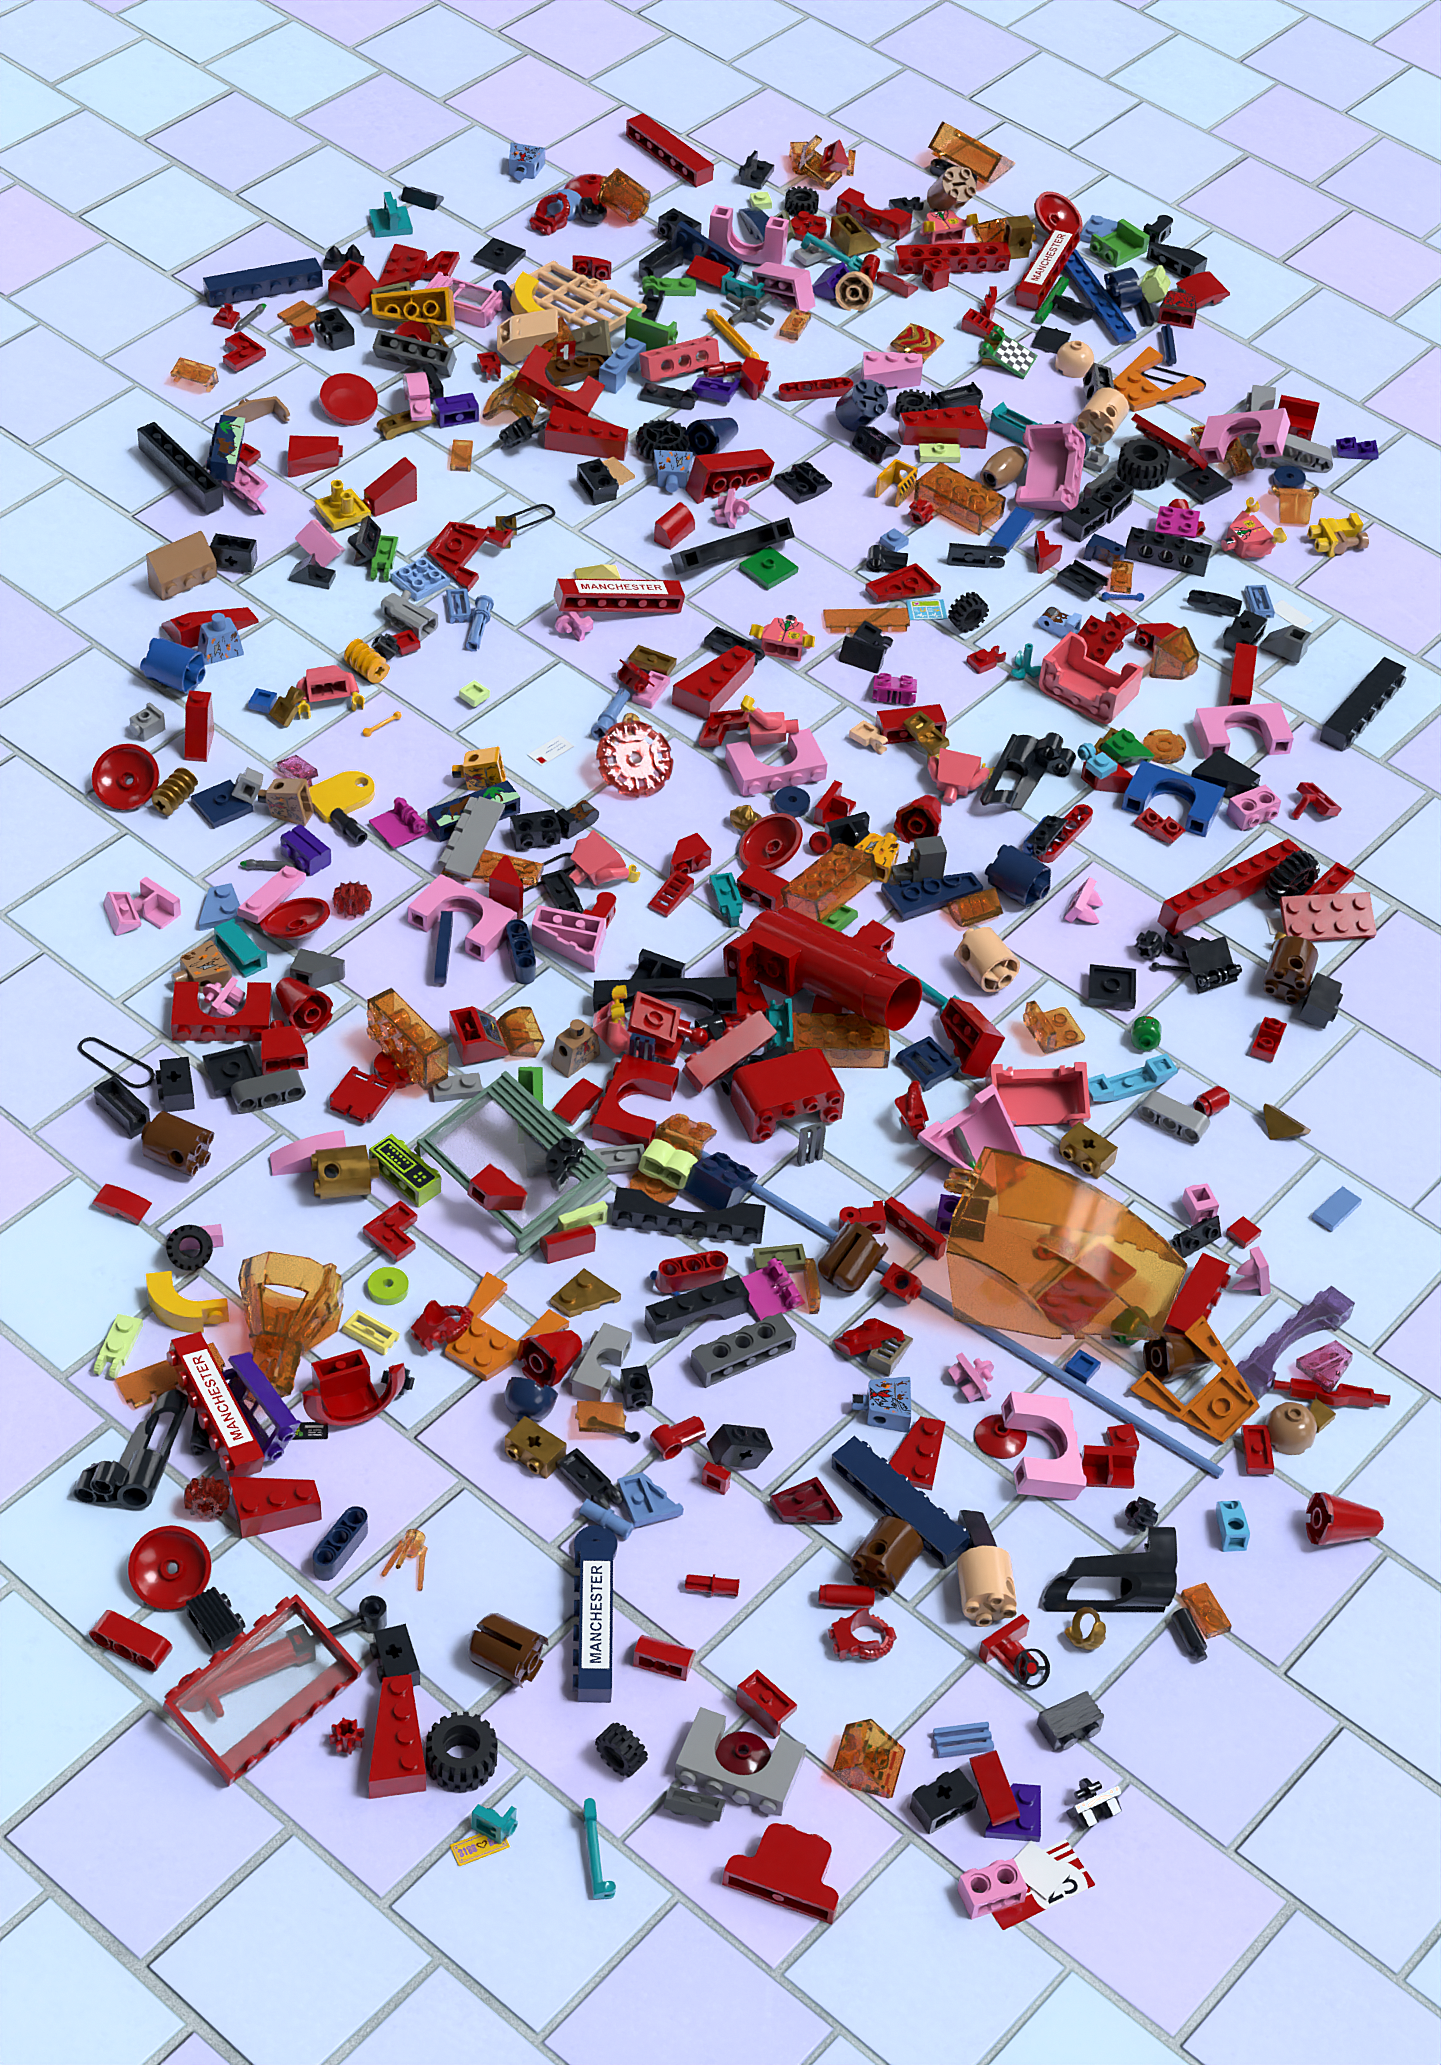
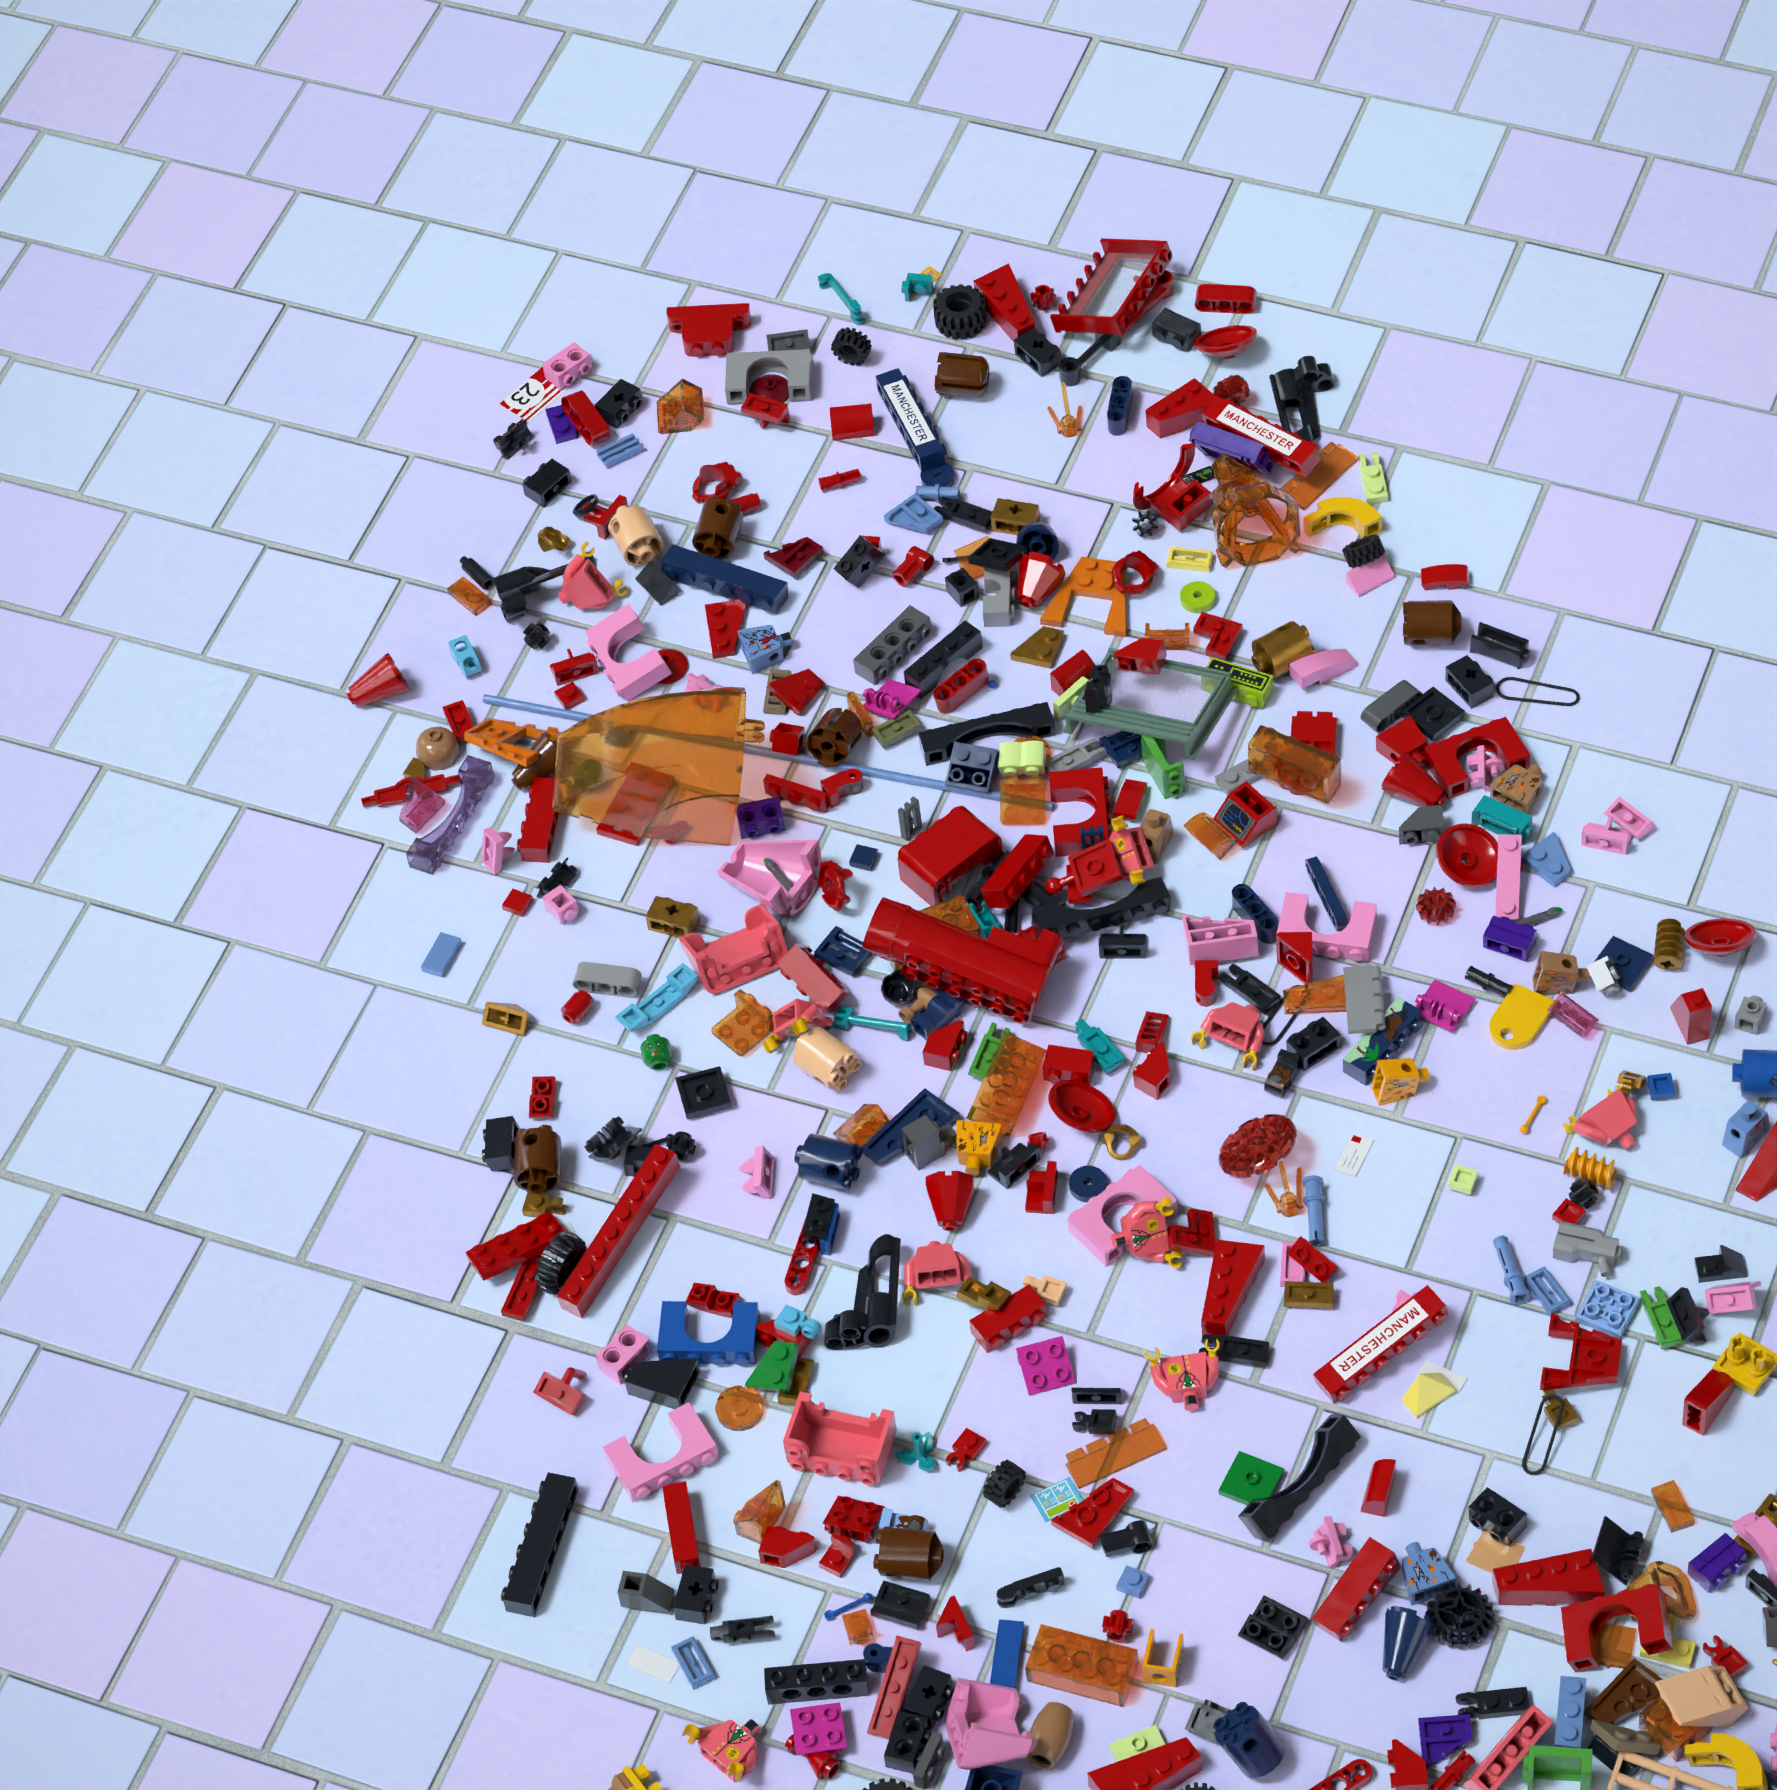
camera: 170 degrees right, 5 degrees up
white sticker [1014,1841,1071,1900] -> none
none -> coral torso [558,541,627,610]
none -> coral torso [763,999,833,1053]
none -> dark blue tile [849,844,878,871]
none -> tile [867,1635,922,1740]
none -> reddish brown cylinder [873,1526,944,1581]
none -> black plate [968,538,1028,572]
none -> clear orange hinge [1145,622,1190,650]

